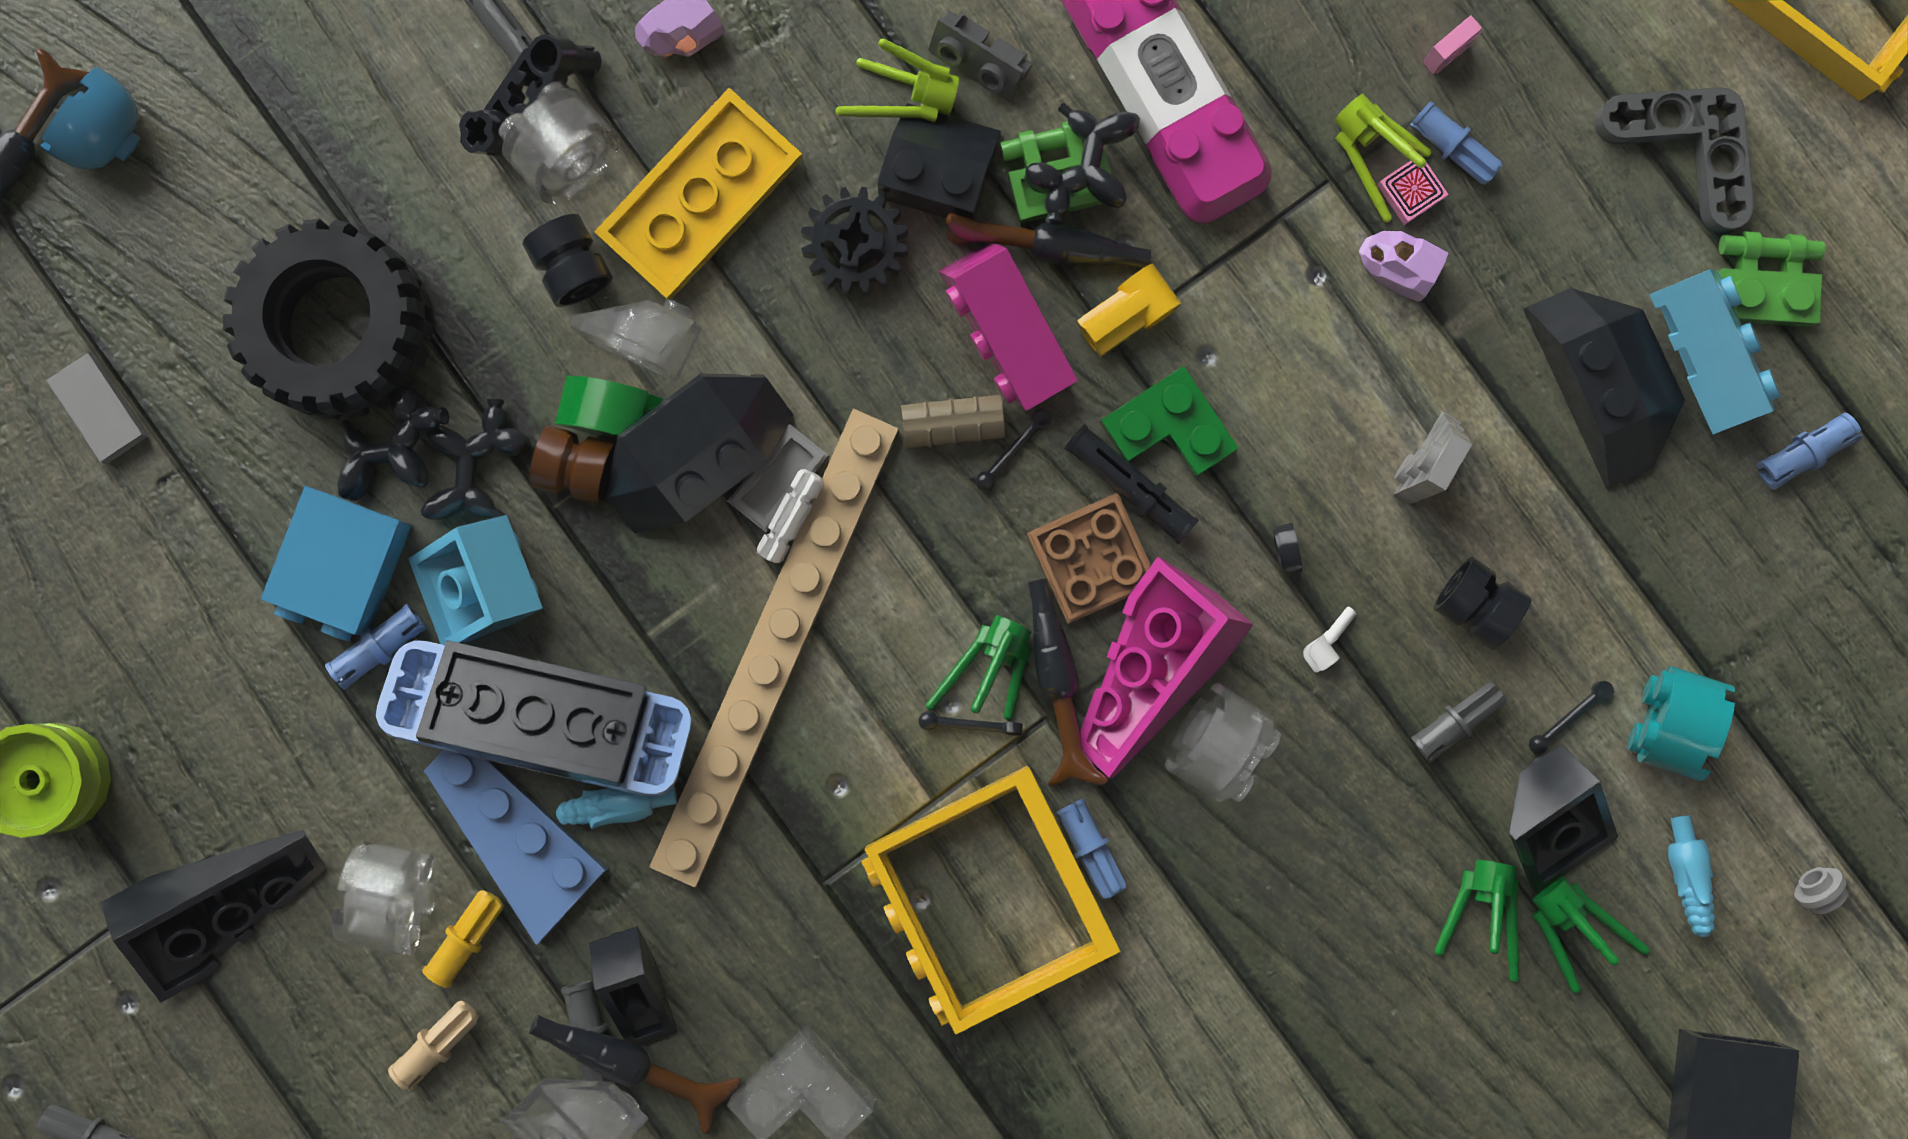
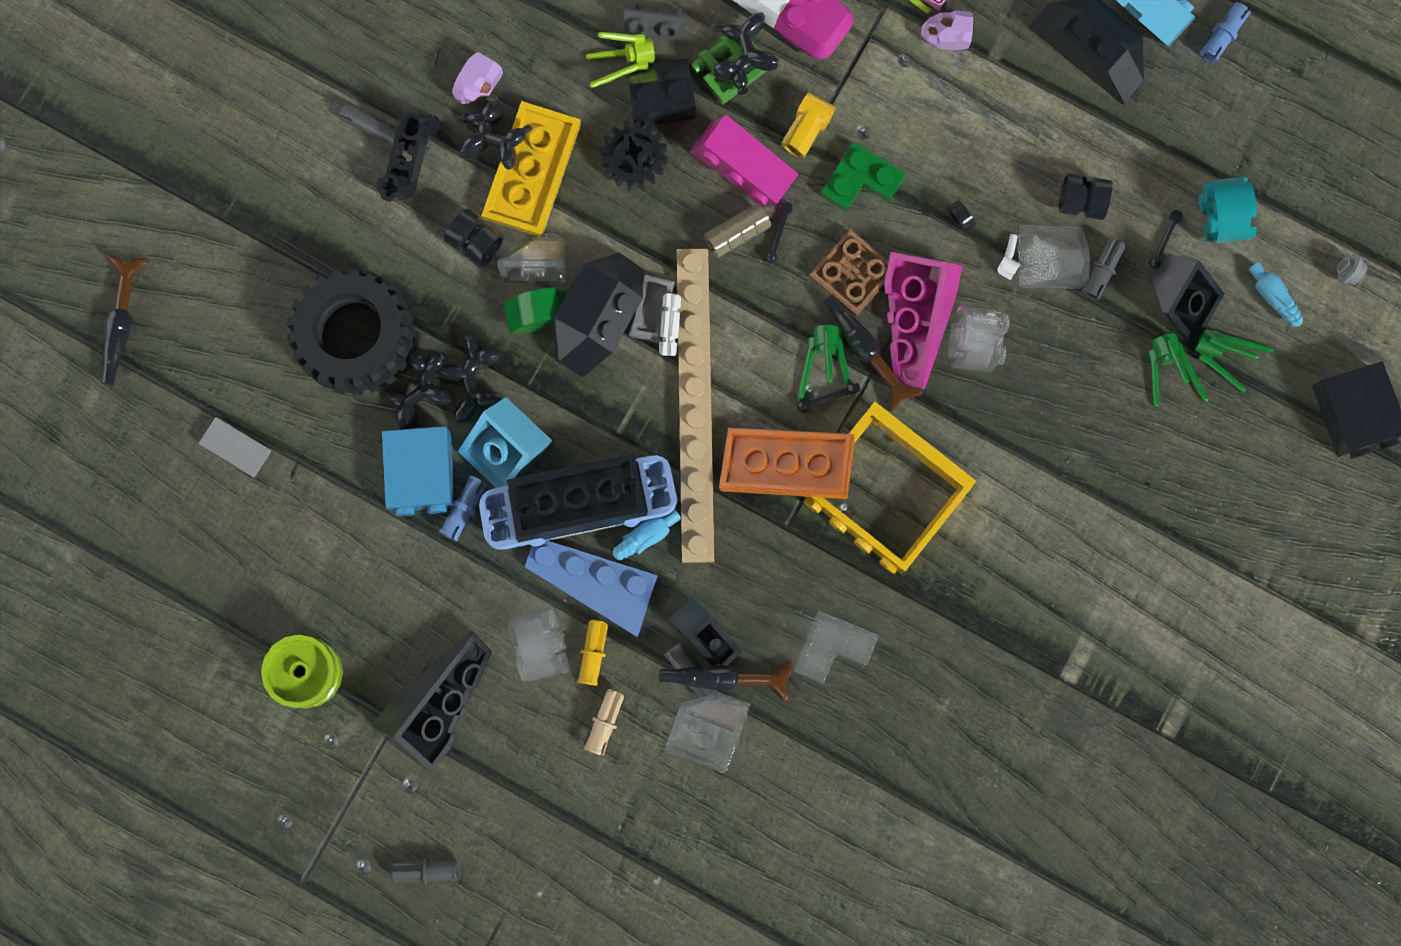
camera: 25 degrees left, 5 degrees down
dark azure cylinder [40,67,141,170] -> none
clear brick [499,82,620,204] -> none
reddish brown wheel [529,425,616,506] -> none
black piece [946,213,1151,268] -> none
medium blue axle [1055,798,1126,899] -> none
black pin [1064,424,1199,545] -> none
light grey wing [1393,411,1472,505] -> none
none -> black piece [460,101,532,170]
none -> orange tile [719,428,855,499]
none -> clear slope [1019,225,1089,289]

